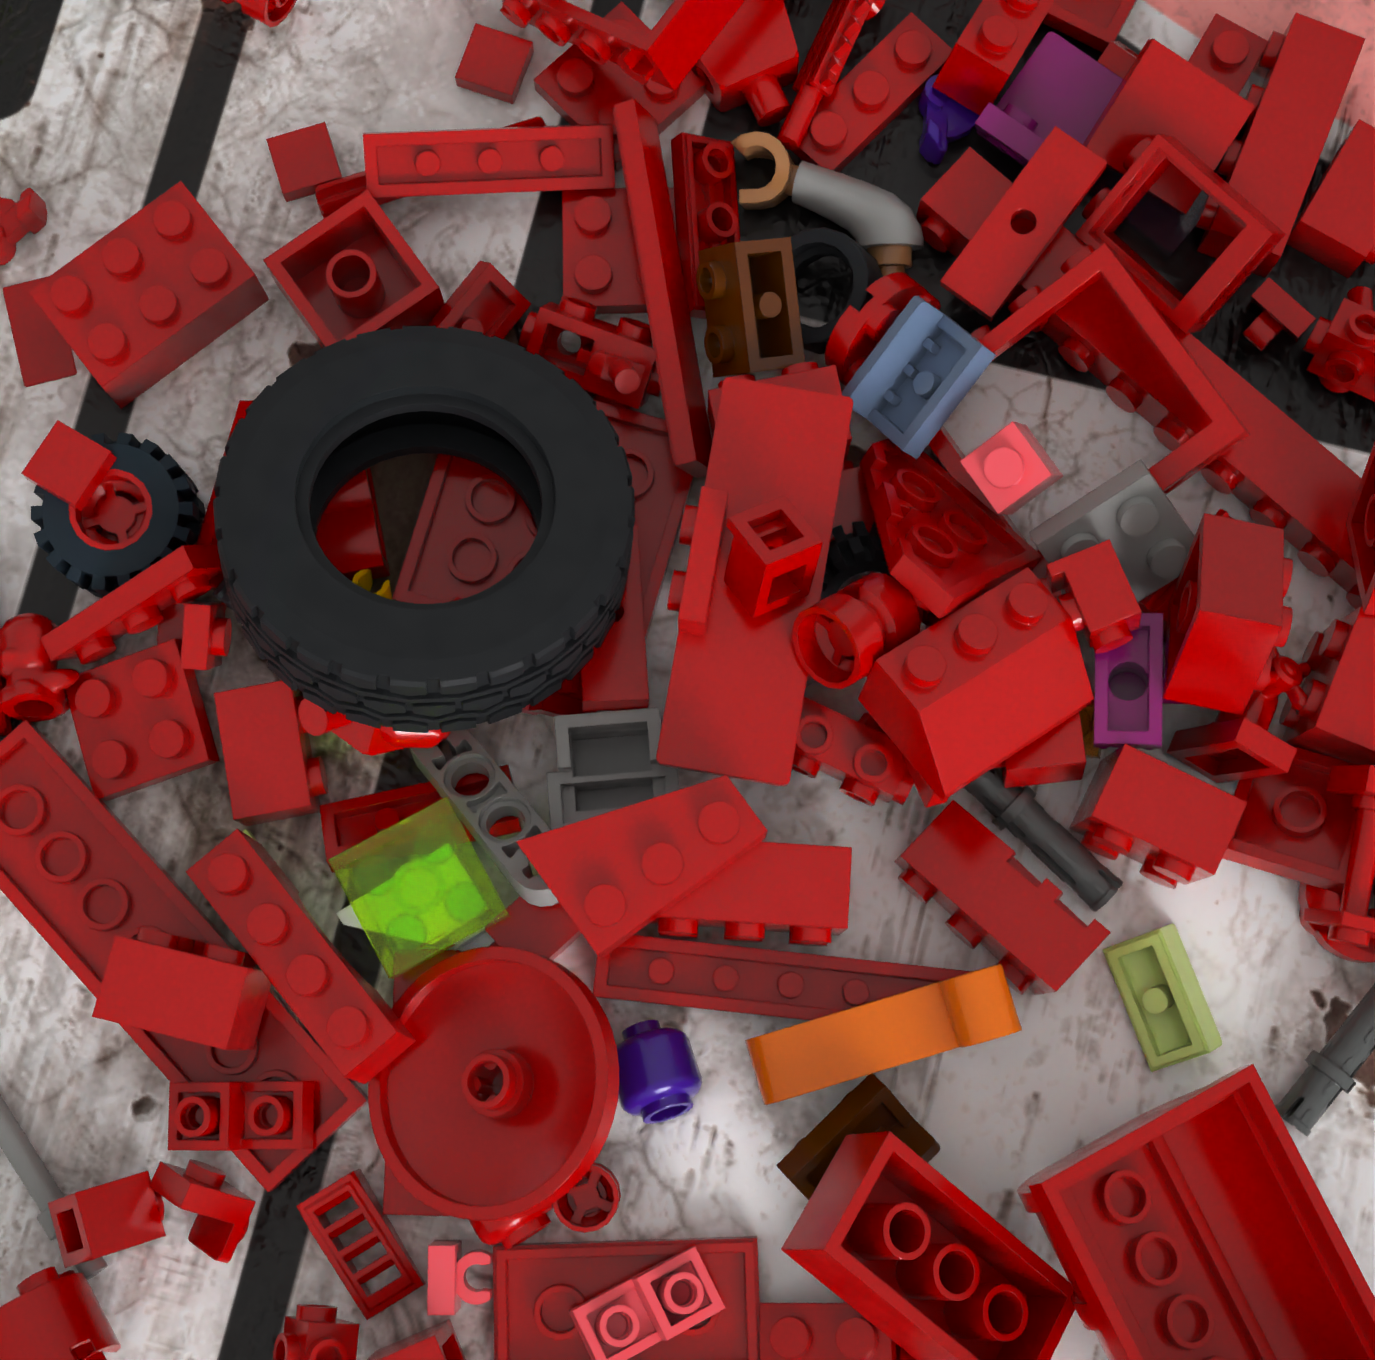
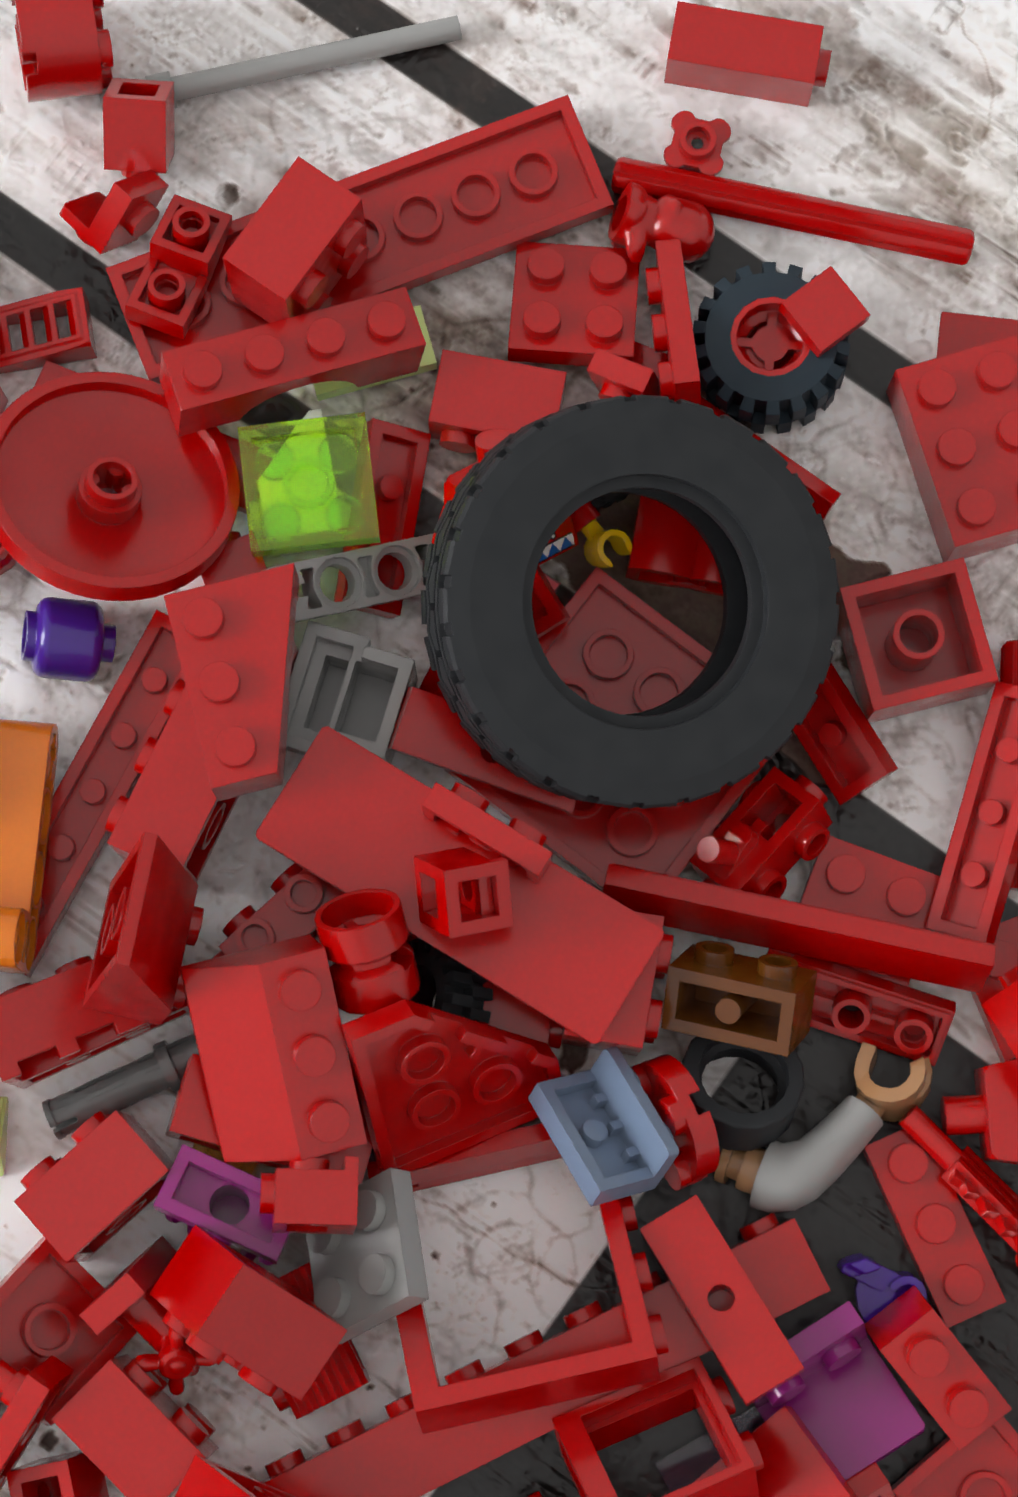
camera: 110 degrees right, 0 degrees up
coral brick [960,421,1063,515] -> none
none -> red slope [83,831,204,1025]

